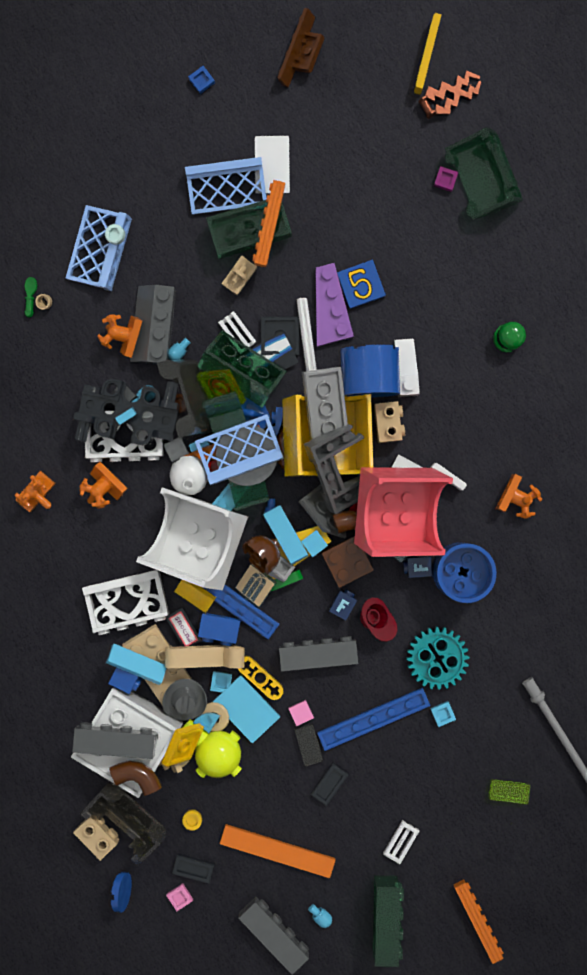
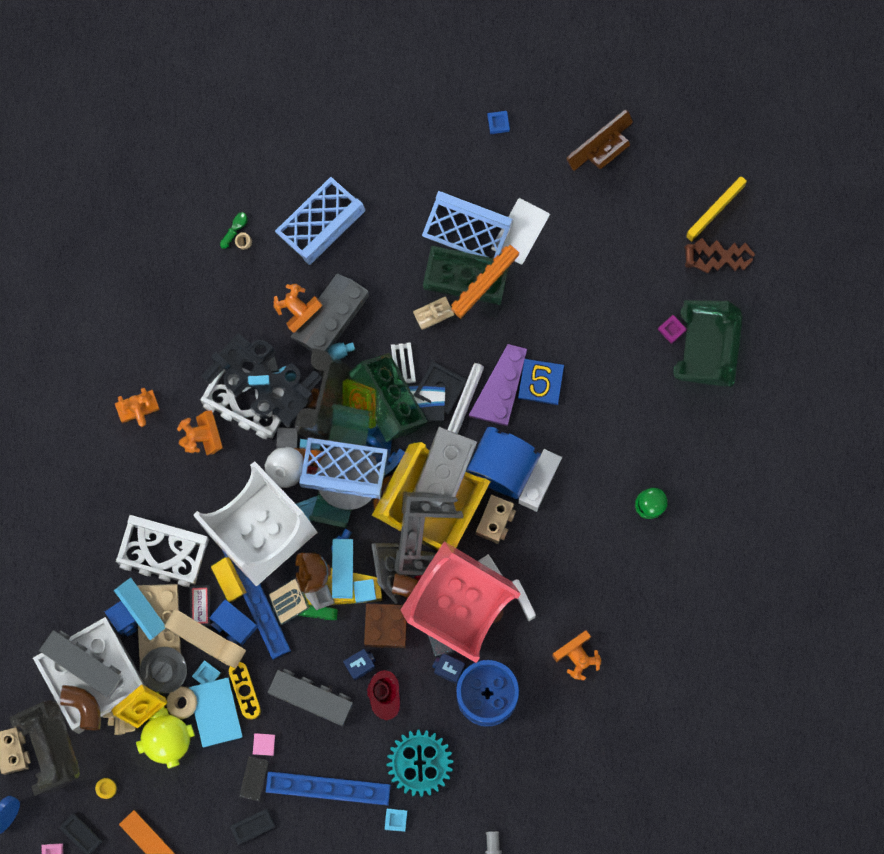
camera: 35 degrees right, 10 degrees down
light aqua tile [105,224,126,245] -> none
medium azure tile [193,713,220,733] -> none

